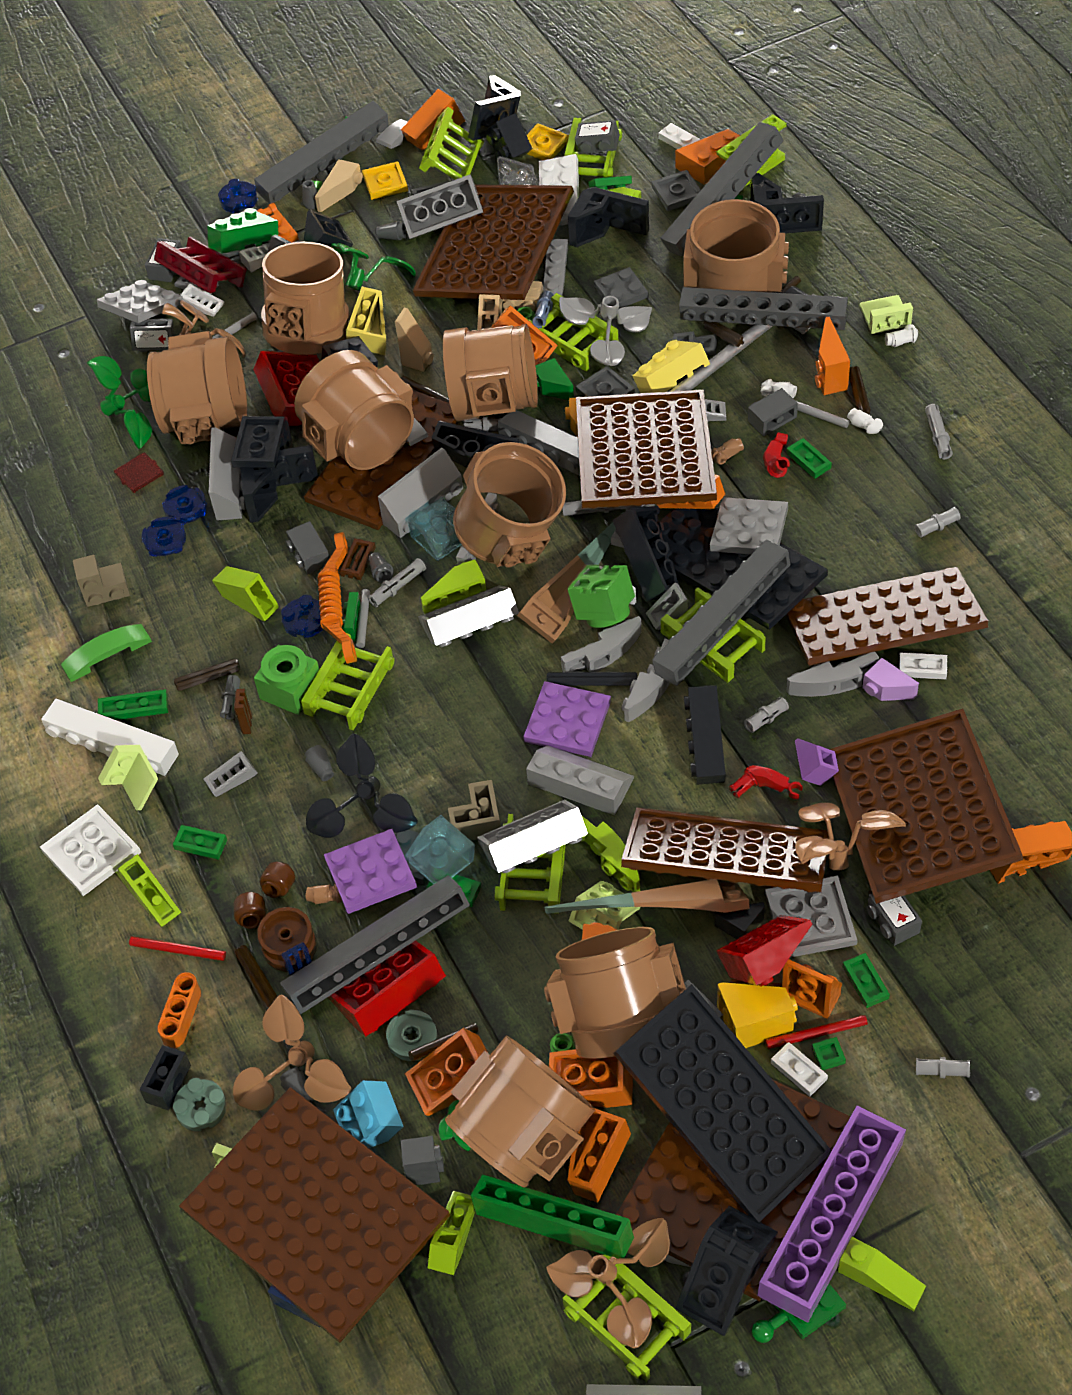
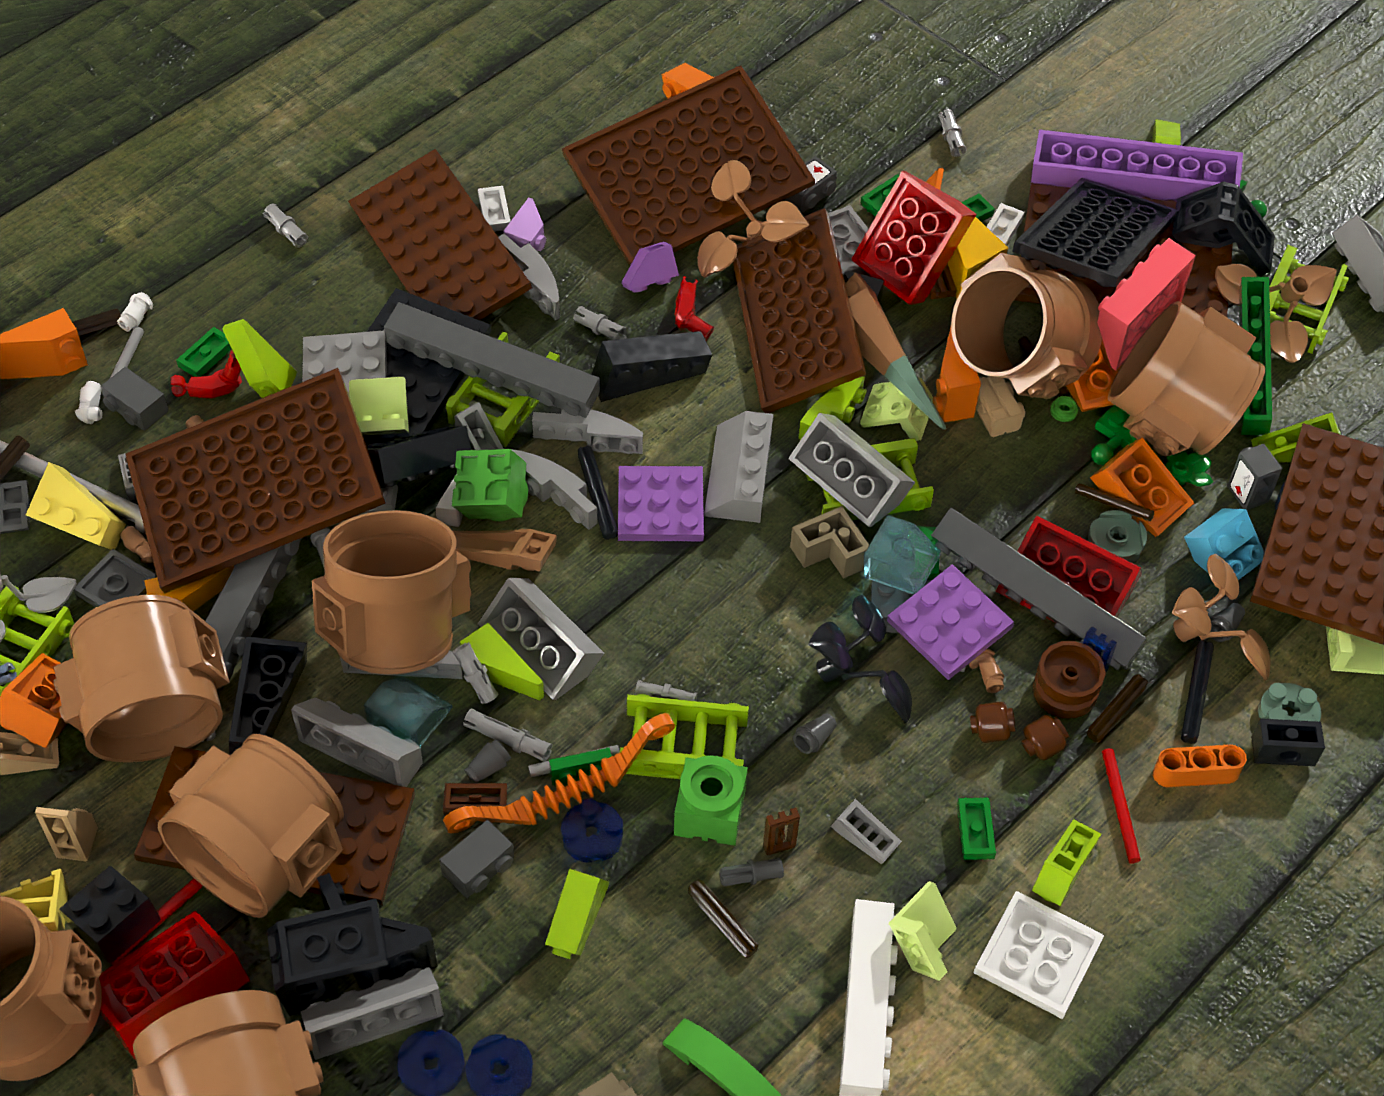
camera: 115 degrees left, 0 degrees up
green plate [98,689,168,720] -> none
dark brown bar [401,375,450,403] -> none
light grey pin [925,404,953,460] -> none
none -> lime slope [222,319,297,398]
none -> yellowish green bracket [349,377,409,436]
none -> light grey pin [453,642,499,704]
none -> light grey pin [634,680,697,701]
none -> coral slope [1097,238,1196,370]
none -> black axle [1181,640,1214,744]

